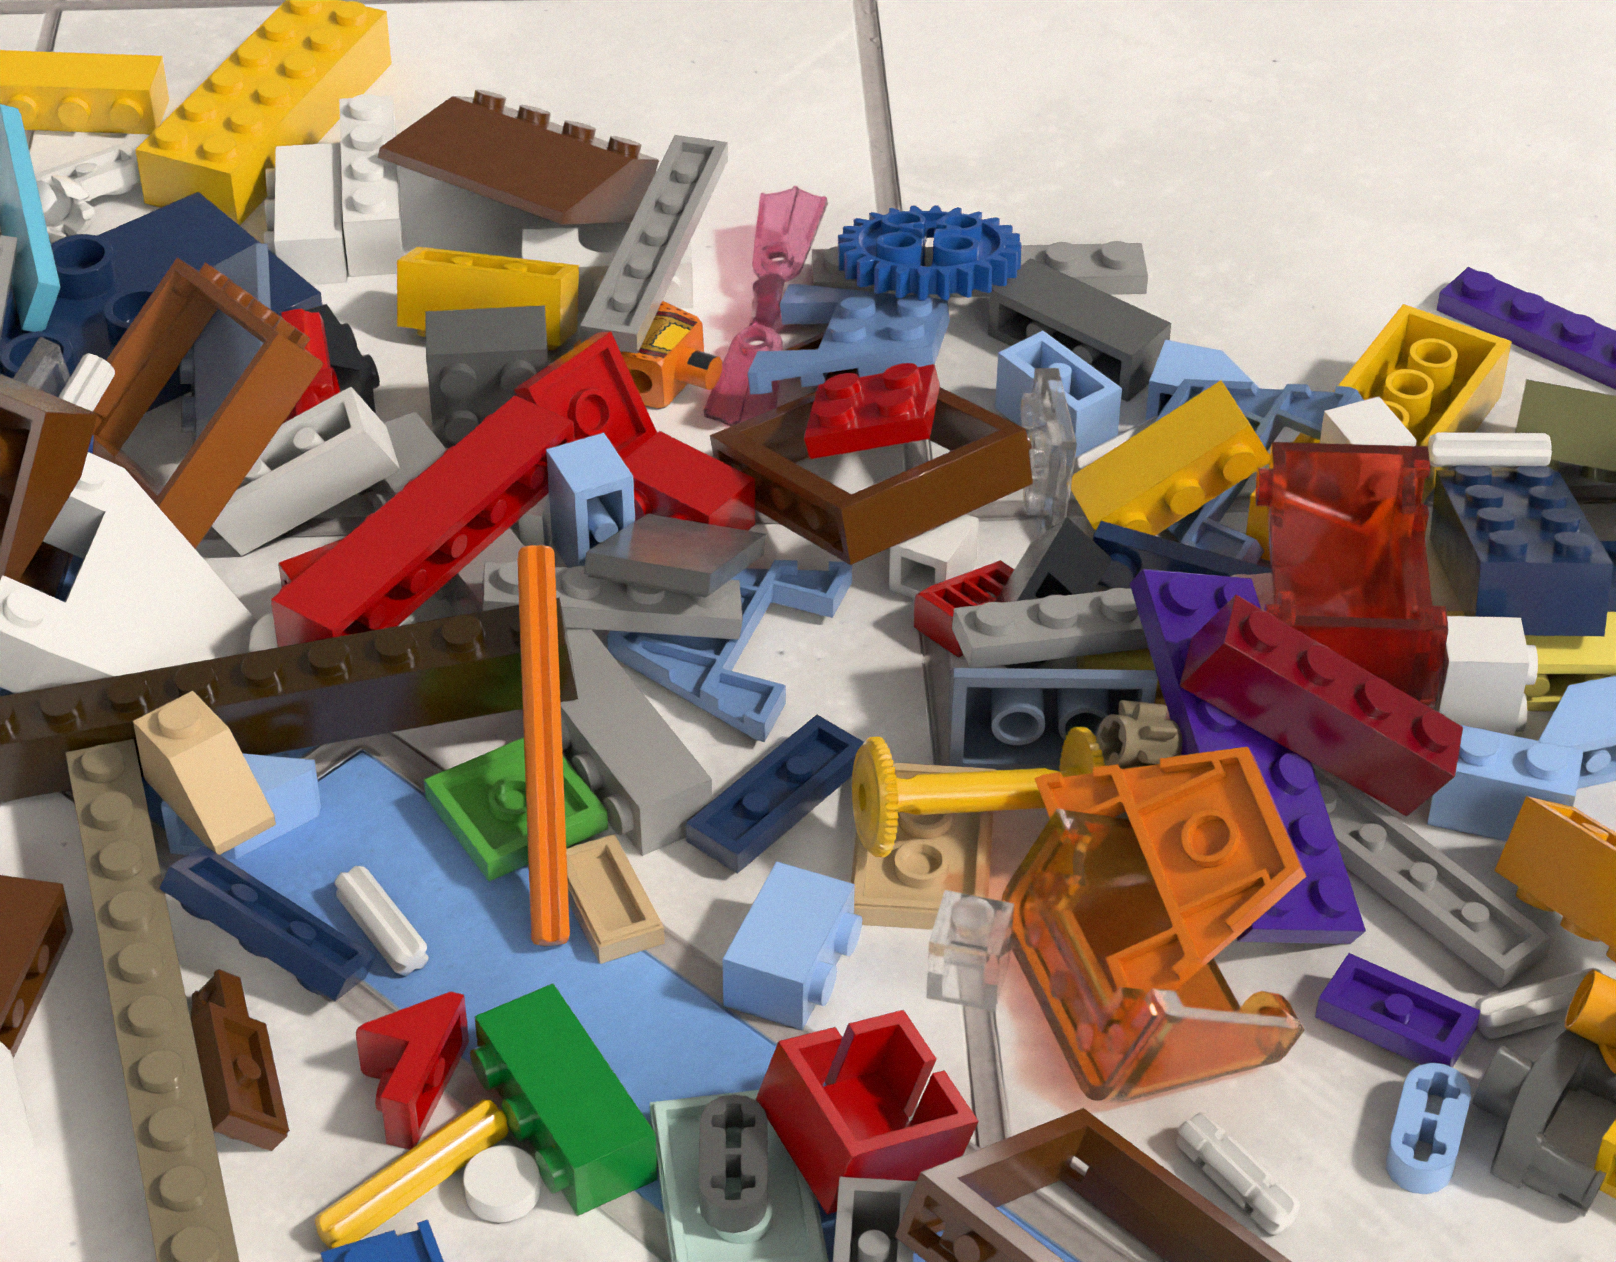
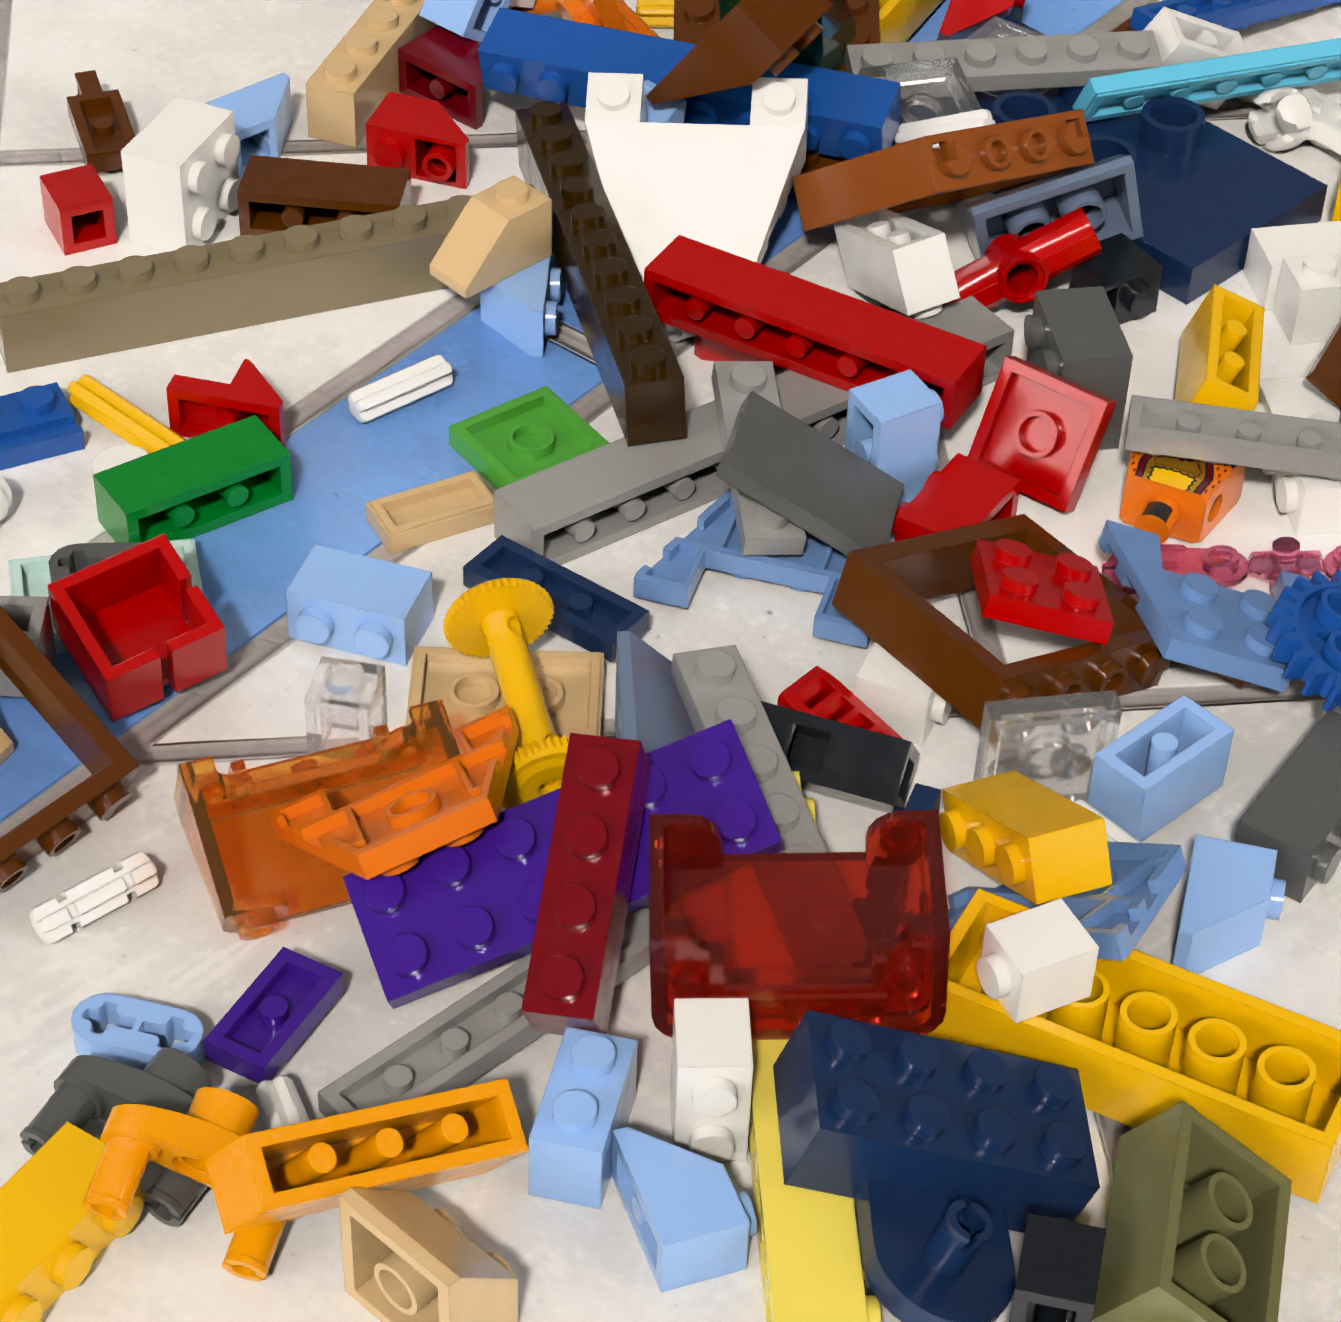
camera: 85 degrees right, 0 degrees up
dark blue plate [159,845,377,1001] -> none
reddish brown hinge [191,969,290,1151] -> none
orange axle [517,545,570,946] -> none
dark tan gear [1096,700,1183,769] -> none
white axle [1428,432,1552,468] -> none

